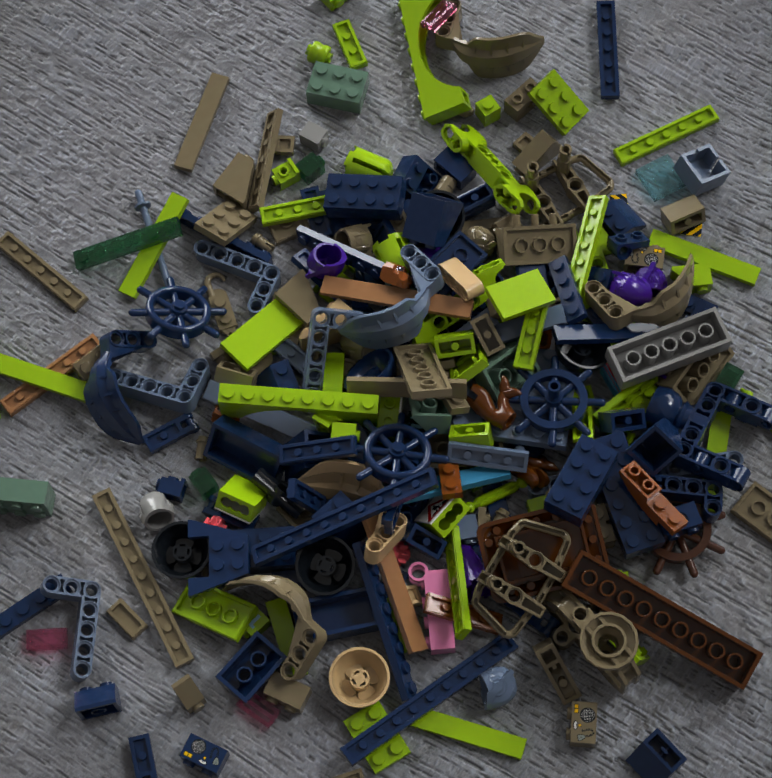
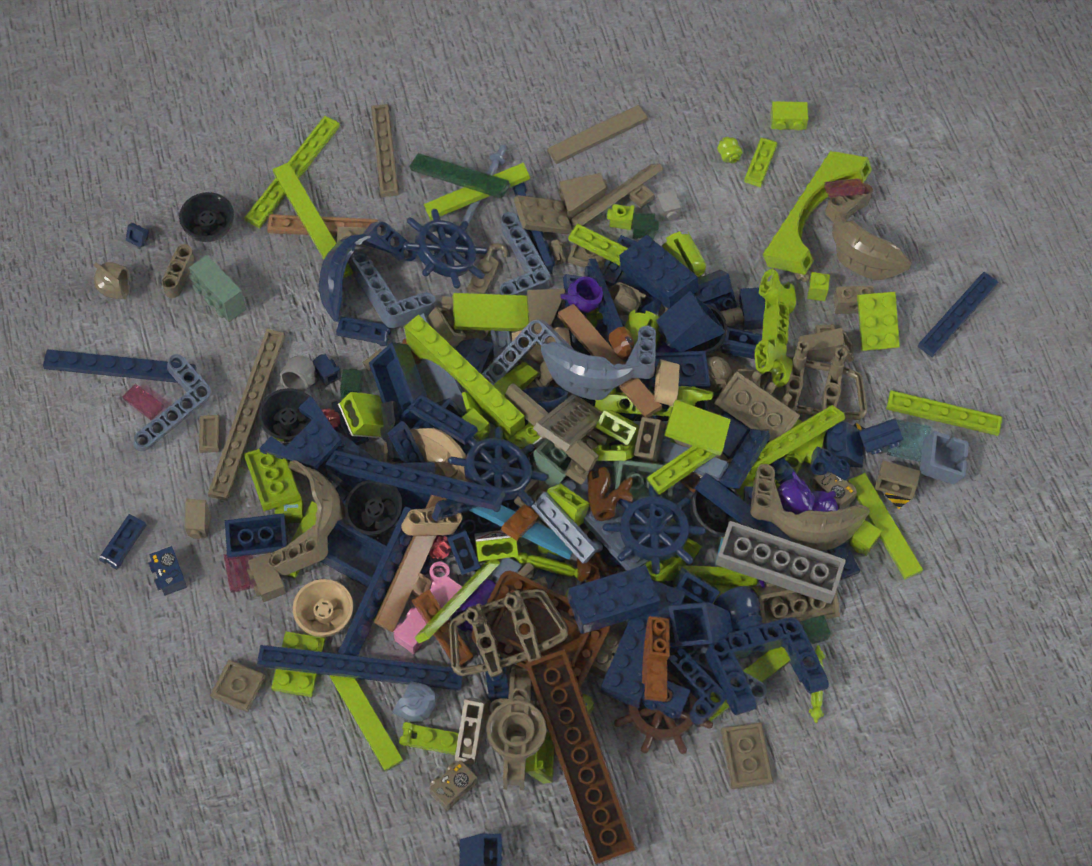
camera: 35 degrees right, 5 degrees down
dark blue slope [74,682,122,721] -> none
sand green brick [306,61,369,114] -> none
none -> lime plate [399,722,459,755]
none -> dark blue brick [859,418,904,455]

